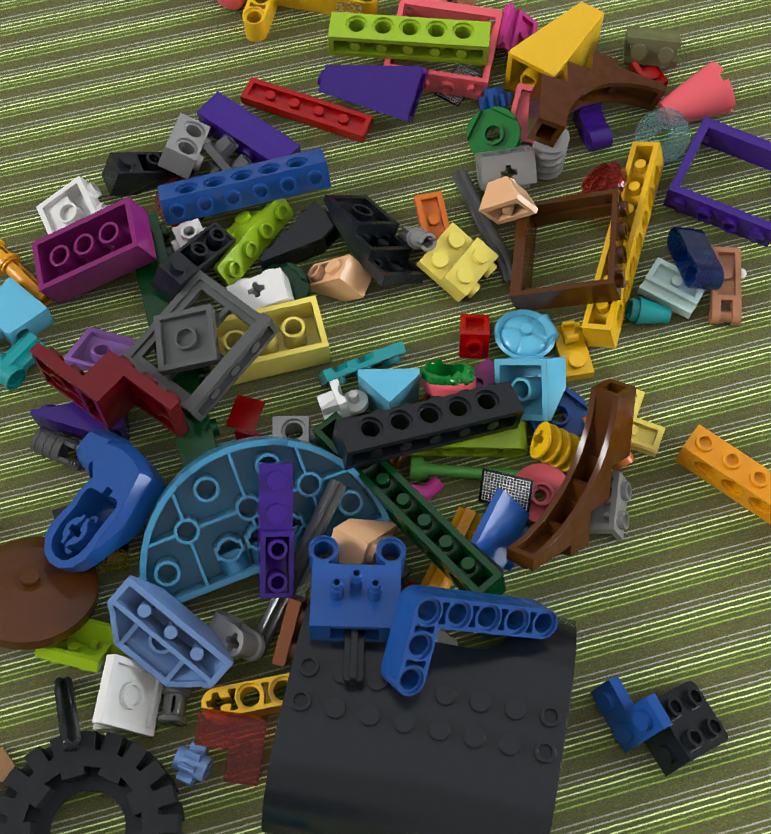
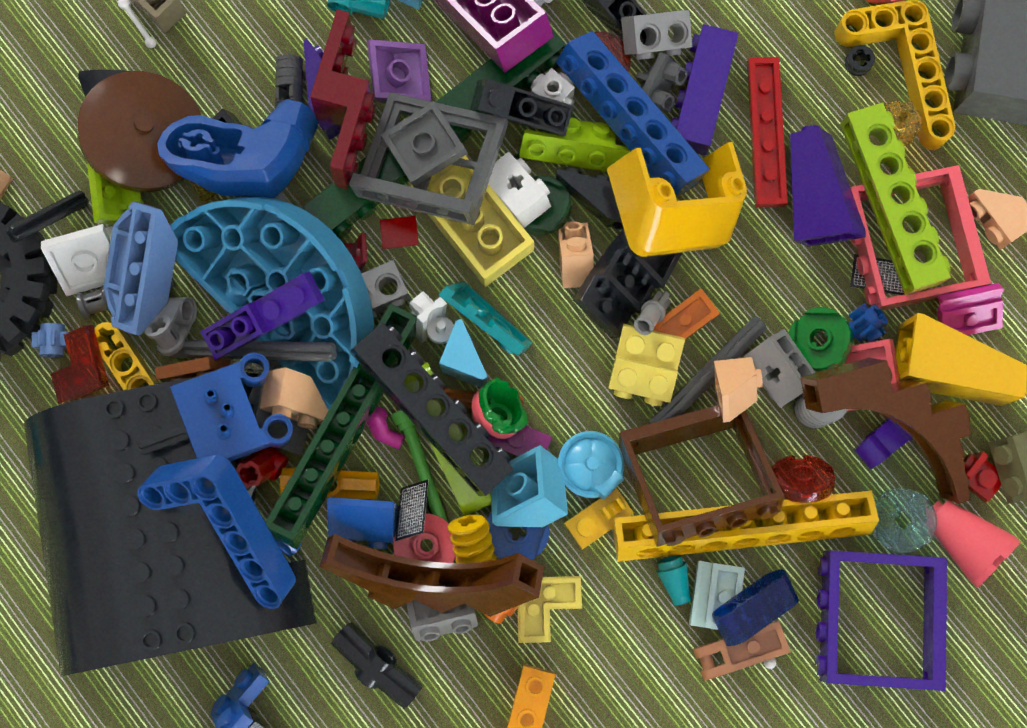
camera: 65 degrees right, 15 degrees up
red bracket [459,314,490,359] -> none
none -> black piece [331,622,423,709]
none -> yellow windscreen [606,142,747,257]
none -> black bush [844,45,875,76]

